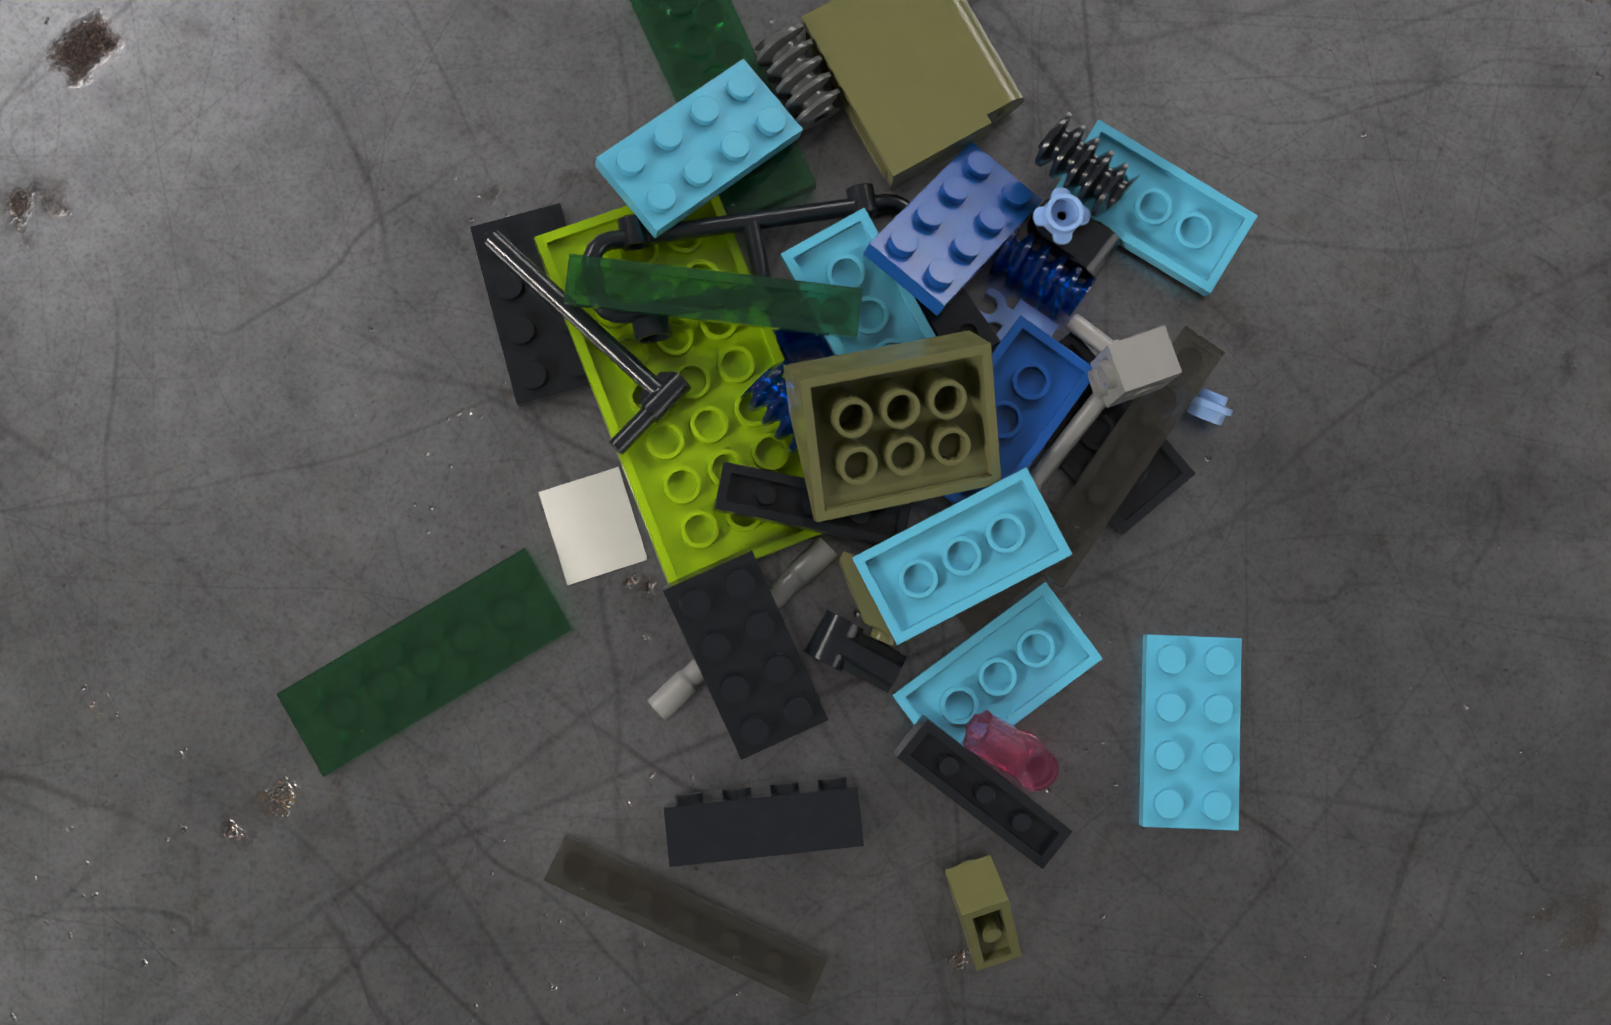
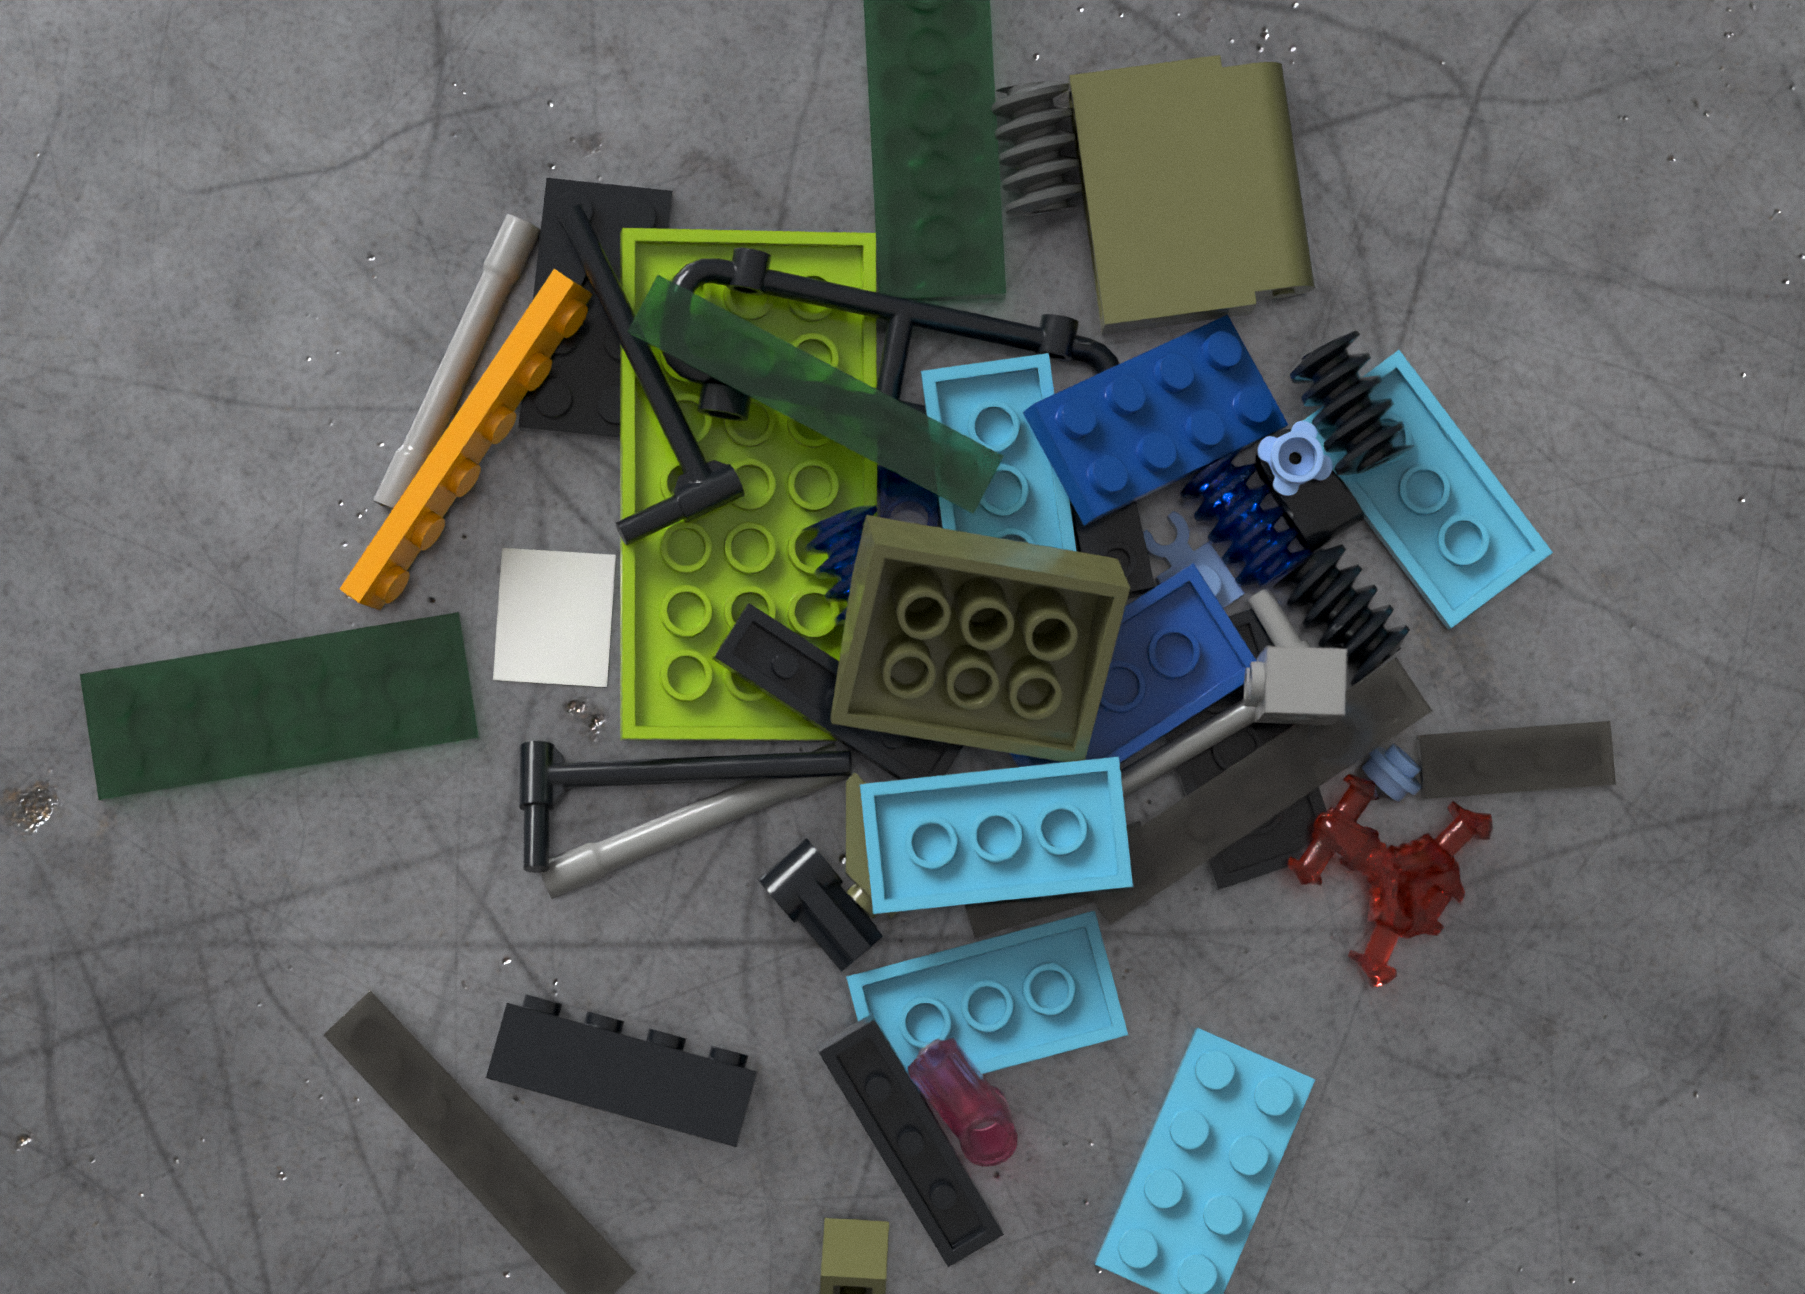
camera: 20 degrees right, 0 degrees up
medium azure plate [595,58,803,239] -> none
black plate [662,547,828,760] -> none
none -> light orange plate [340,269,593,610]
none -> light grey piece [373,214,541,510]
none -> black bar [519,741,852,873]
none -> black piece [1273,544,1410,687]
none -> clear red piece [1288,773,1493,988]
none -> clear smoke plate [1416,721,1616,800]

